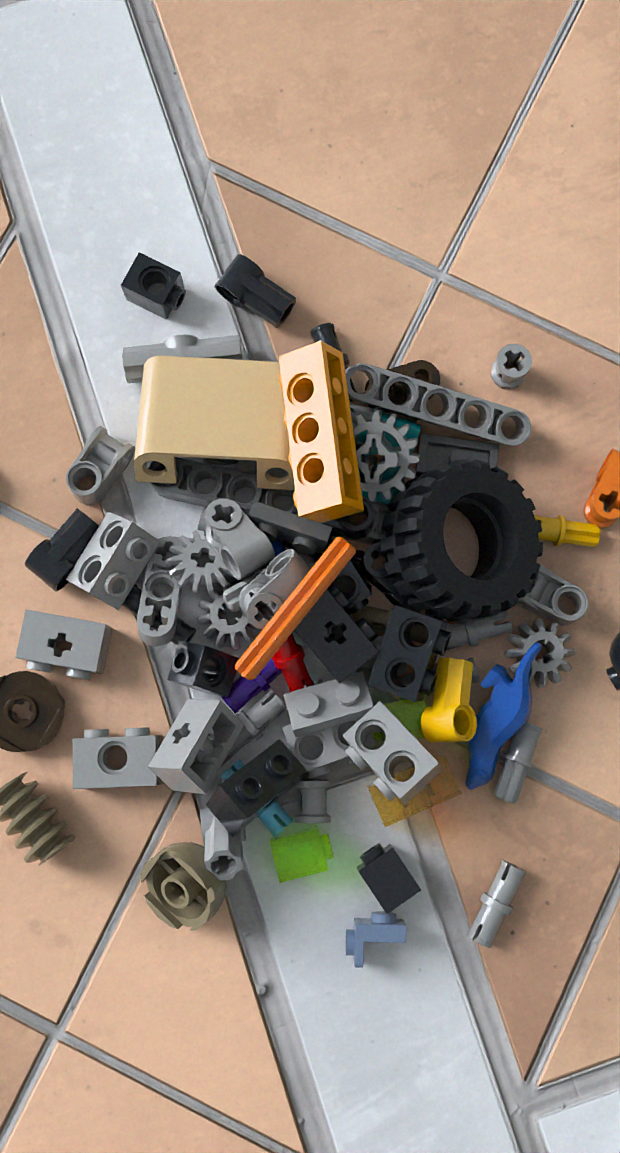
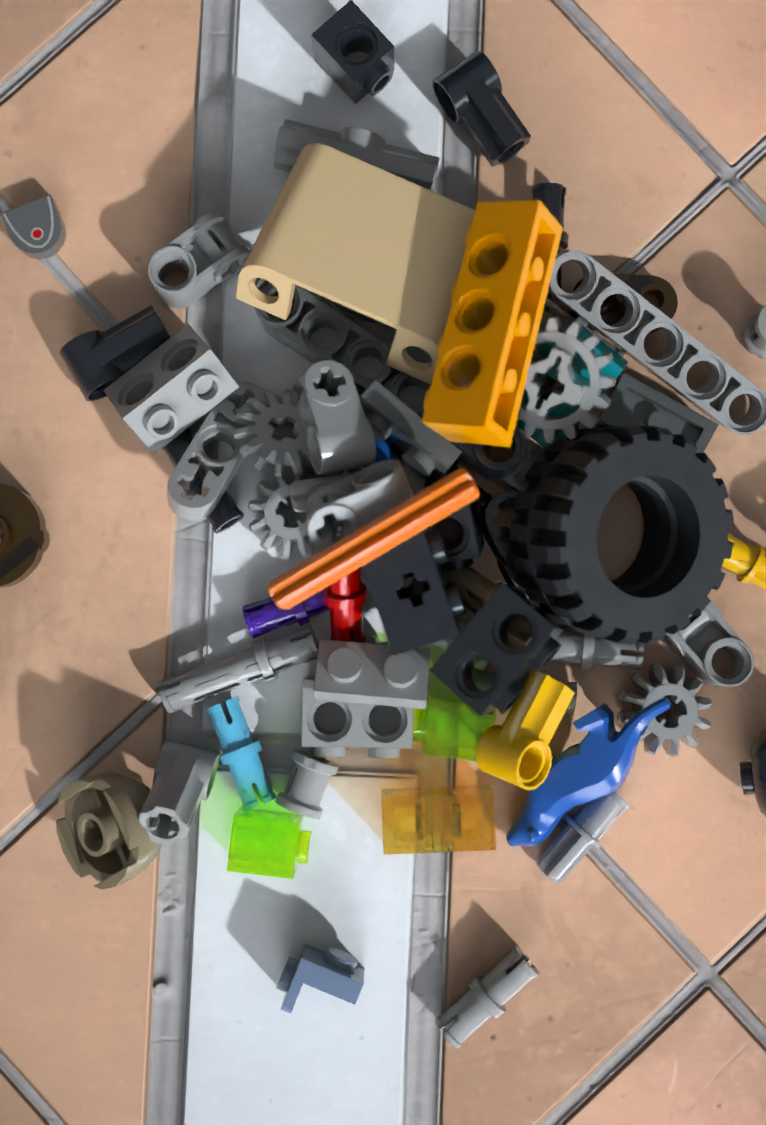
camera: 25 degrees right, 5 degrees up
light grey brick [15,609,112,680] -> none
light grey brick [72,727,162,789] -> none
light grey brick [148,699,244,794] -> none
black brick [167,641,240,698] -> none
black brick [206,739,307,837] -> none
light grey brick [342,701,442,806] -> none
black brick [357,843,421,914] -> none

